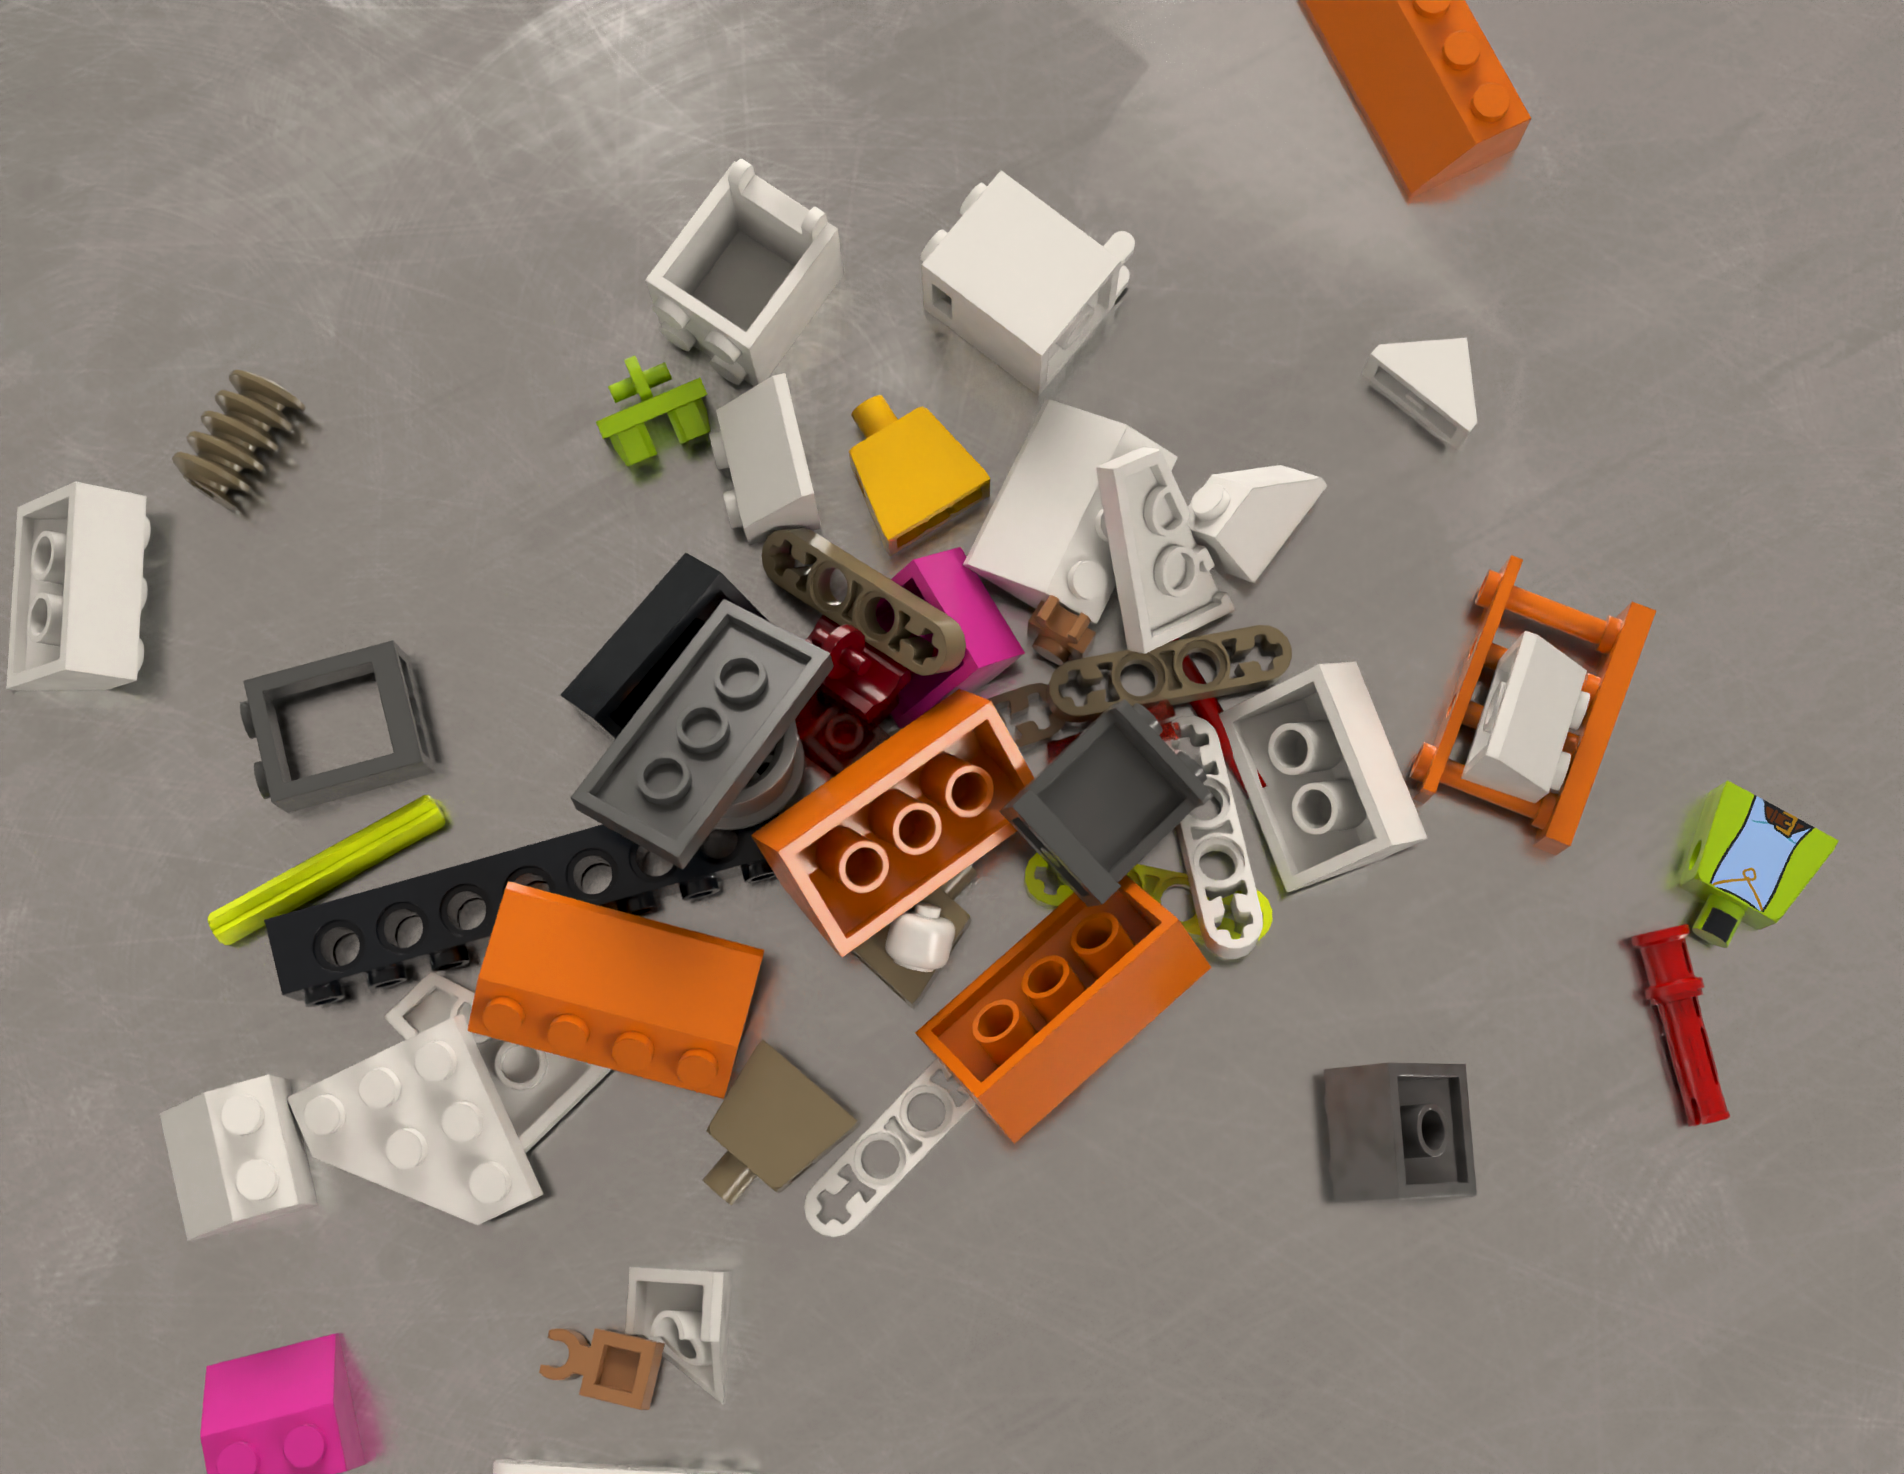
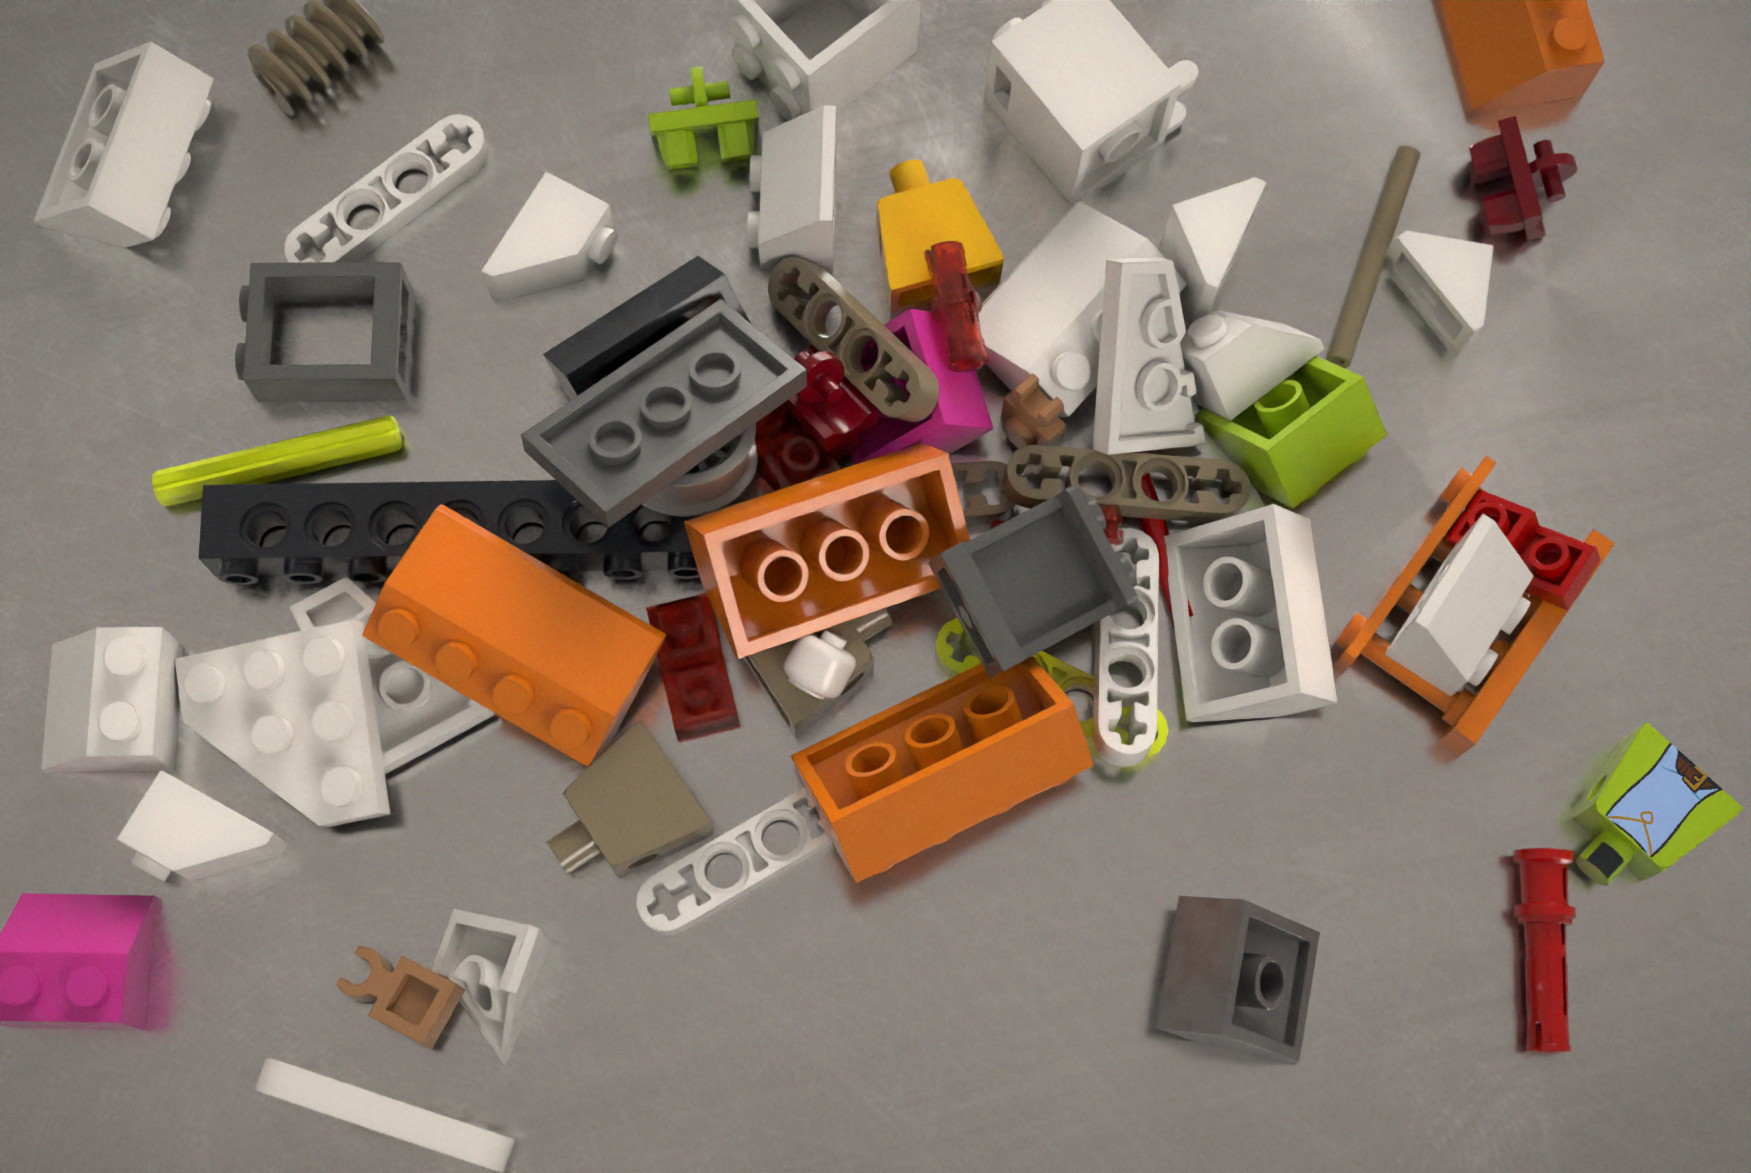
camera: 10 degrees right, 5 degrees down
none -> white slope [117,770,289,882]
none -> white beam [284,114,488,263]
none -> white slope [482,172,617,301]
none -> clear red slope [646,593,740,741]
none -> clear red pin [924,241,989,372]
none -> white slope [1158,177,1266,330]
none -> lime slope [1195,356,1387,509]
none -> dark tan piece [1327,145,1421,367]
none -> red slope [1445,489,1601,610]
none -> dark red hips [1468,116,1578,241]

